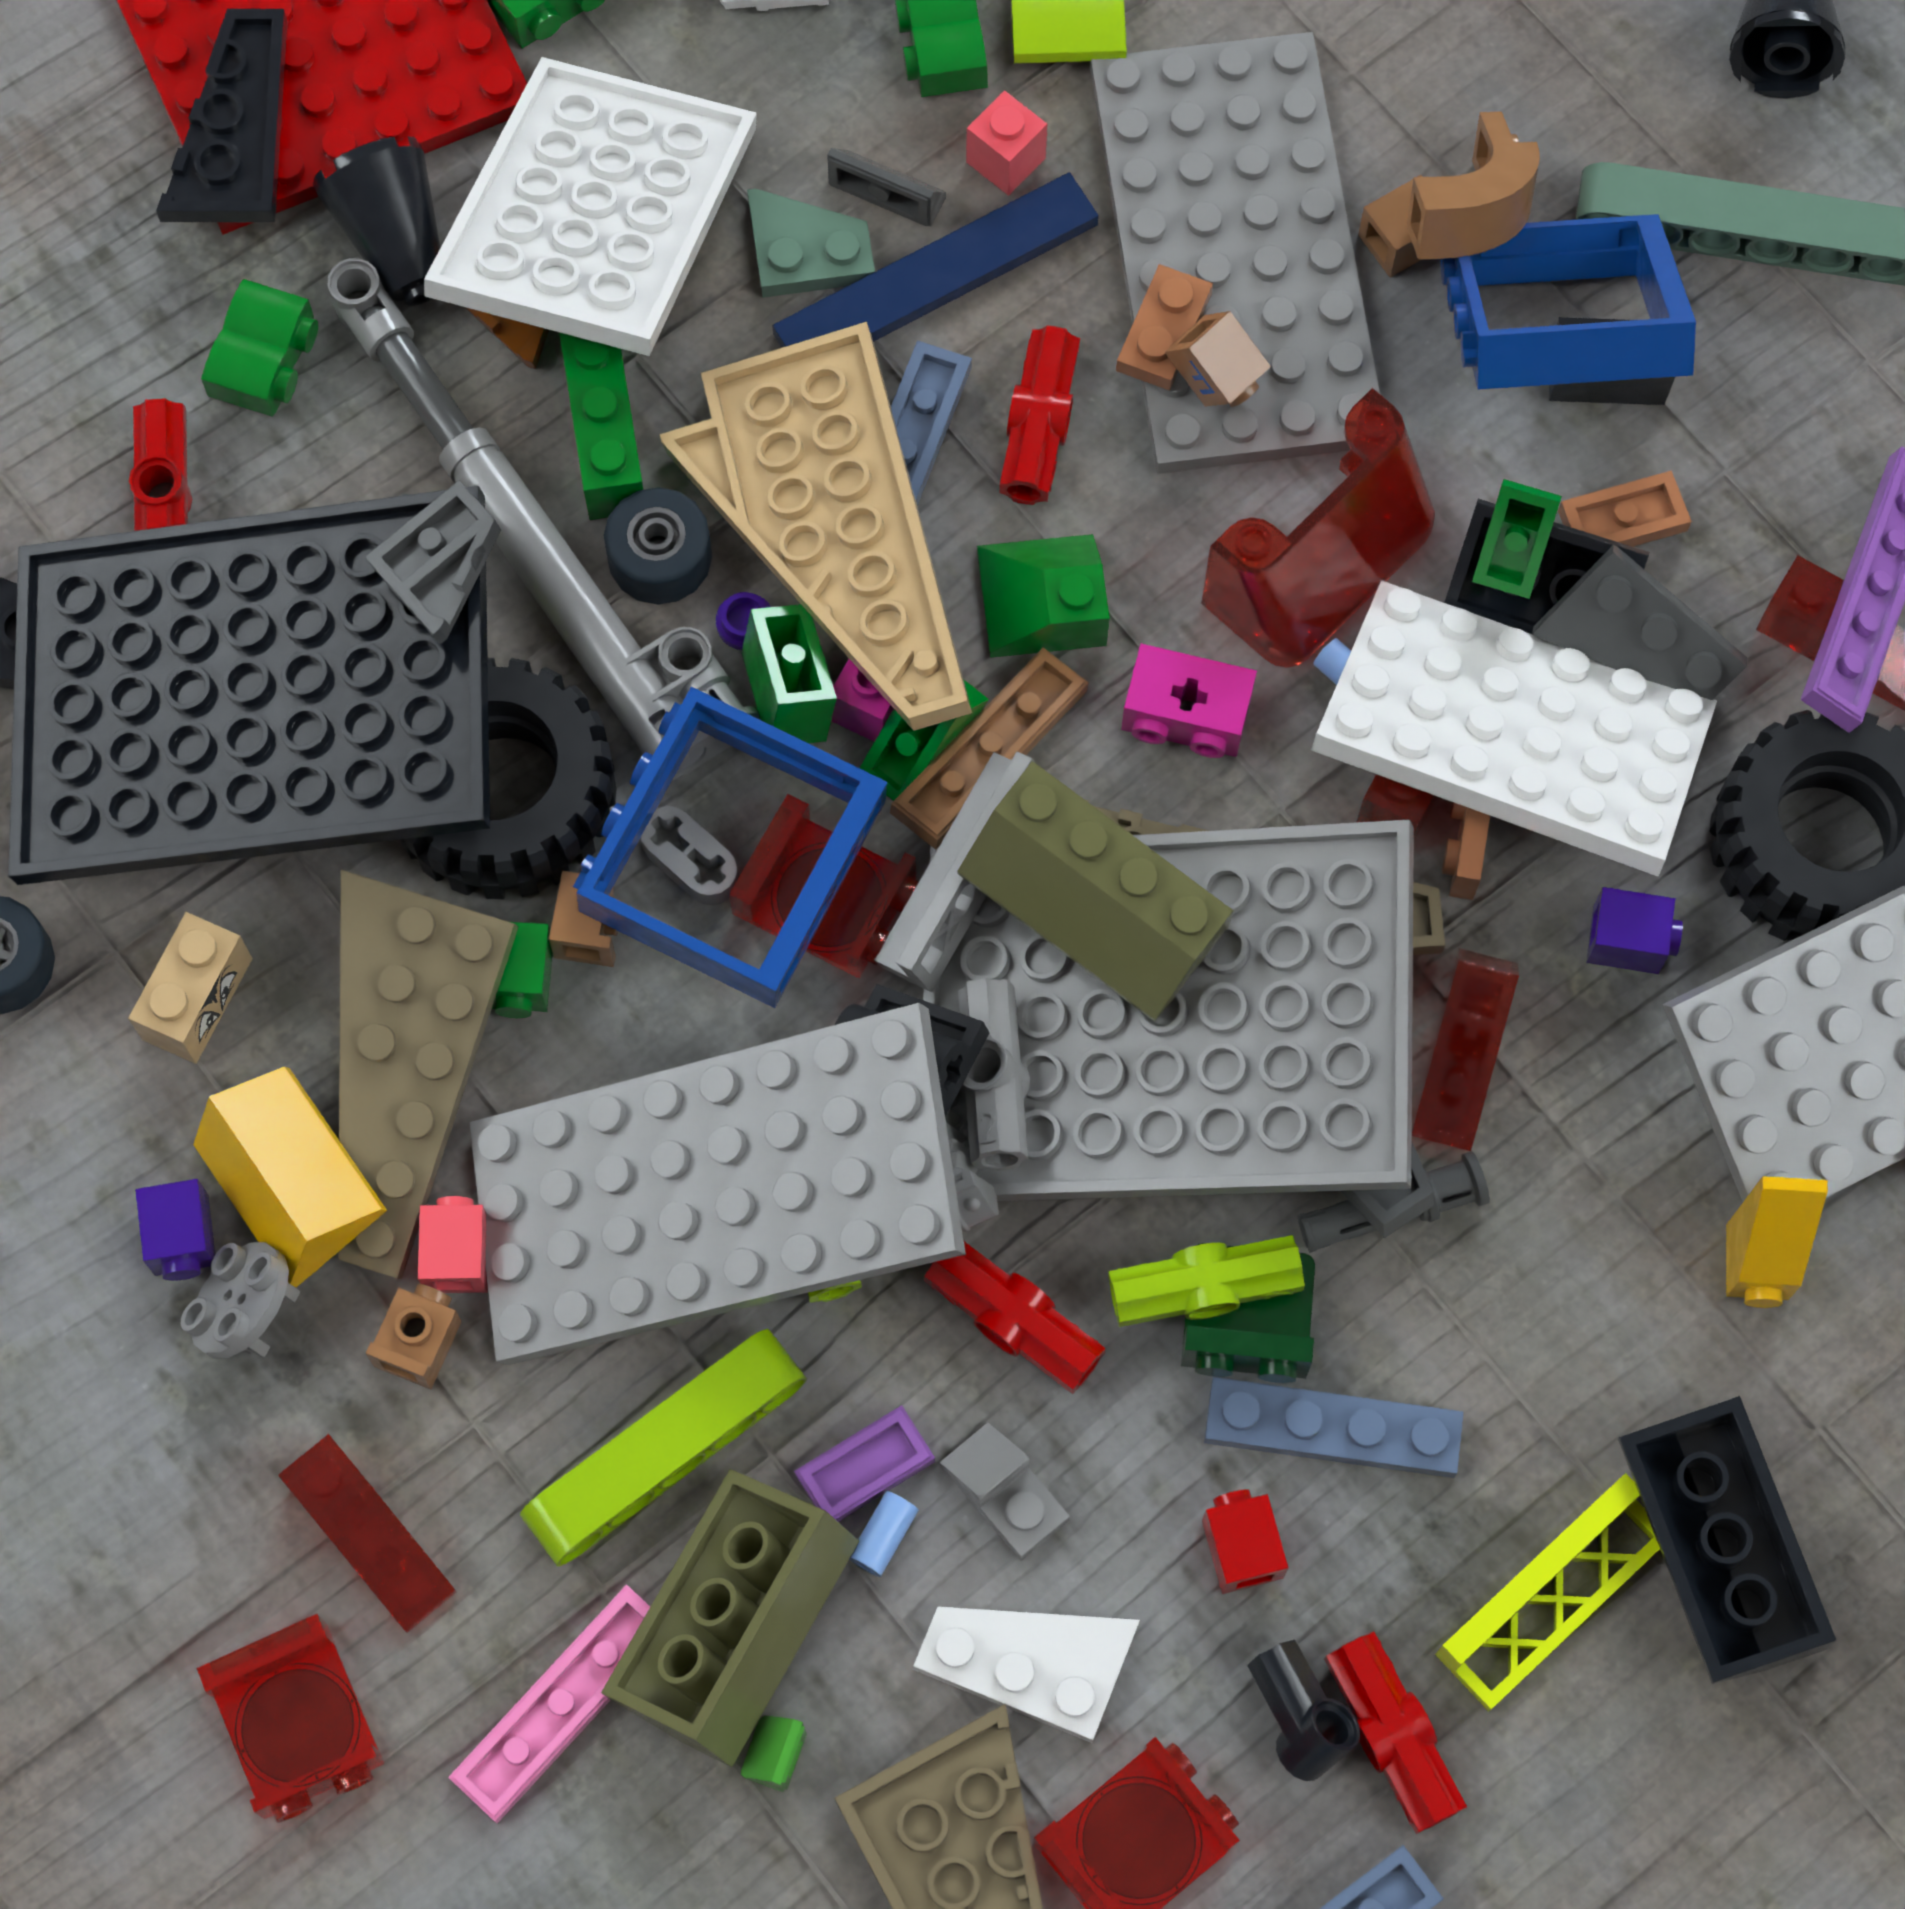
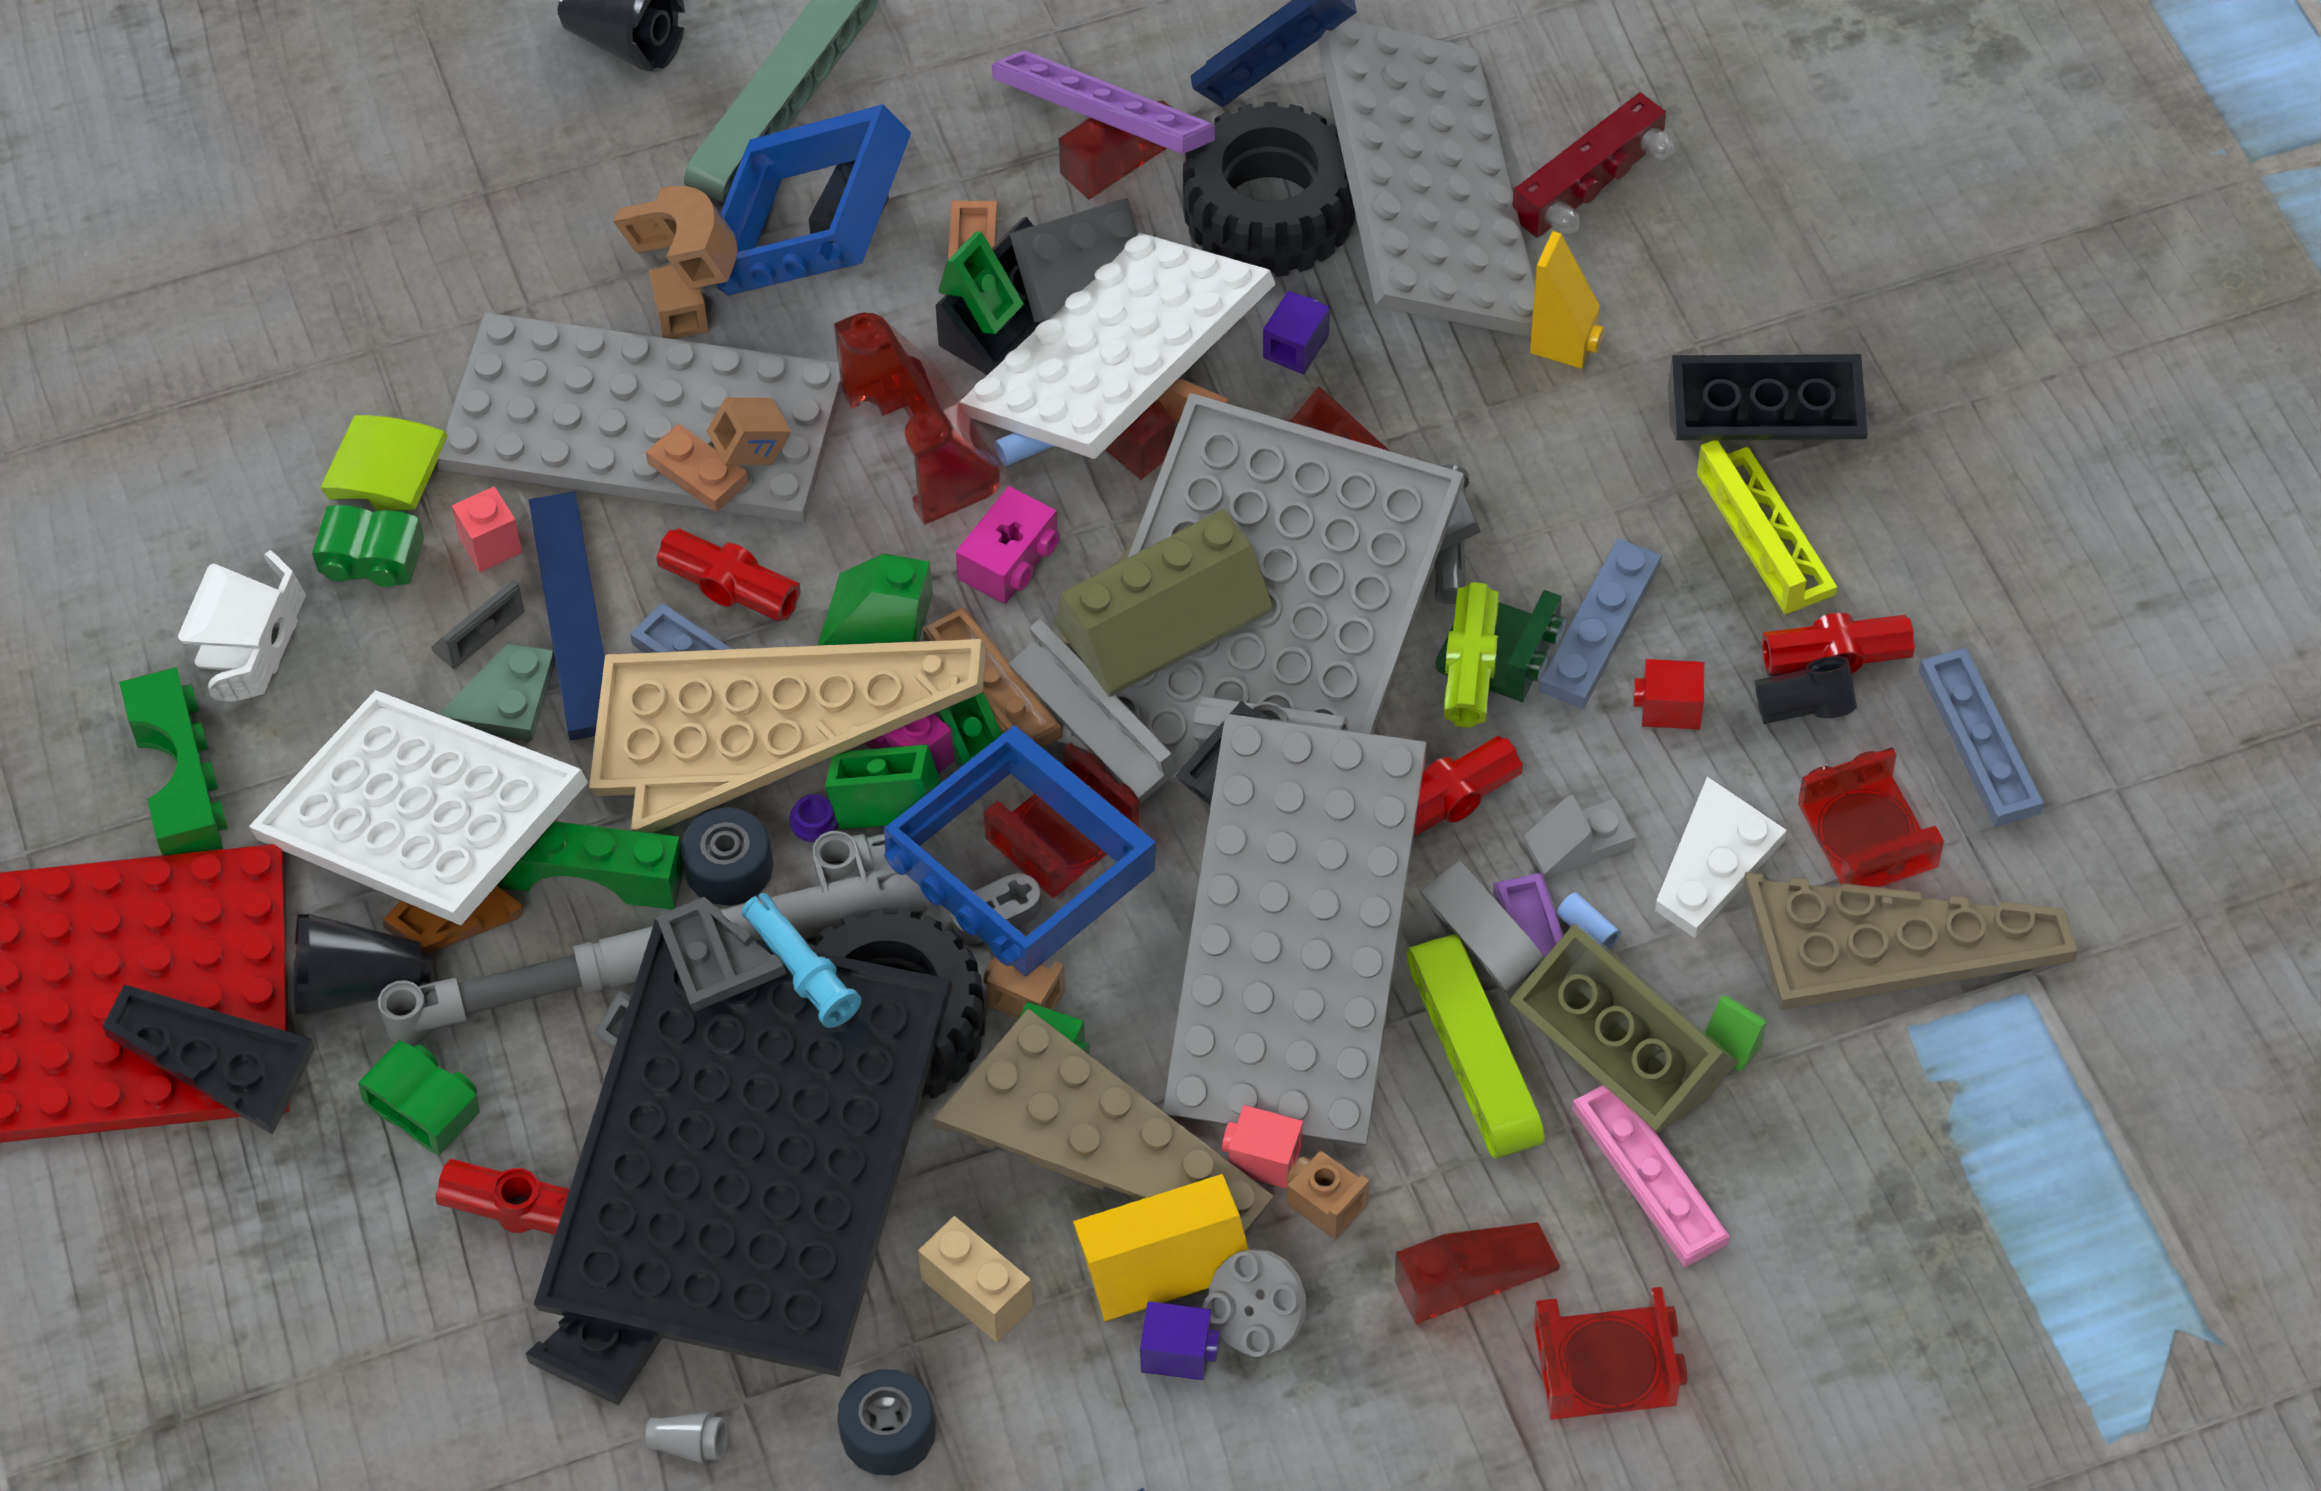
camera: 70 degrees left, 15 degrees down
none -> medium azure pin [742,893,861,1028]
none -> light grey beam [1419,860,1544,992]

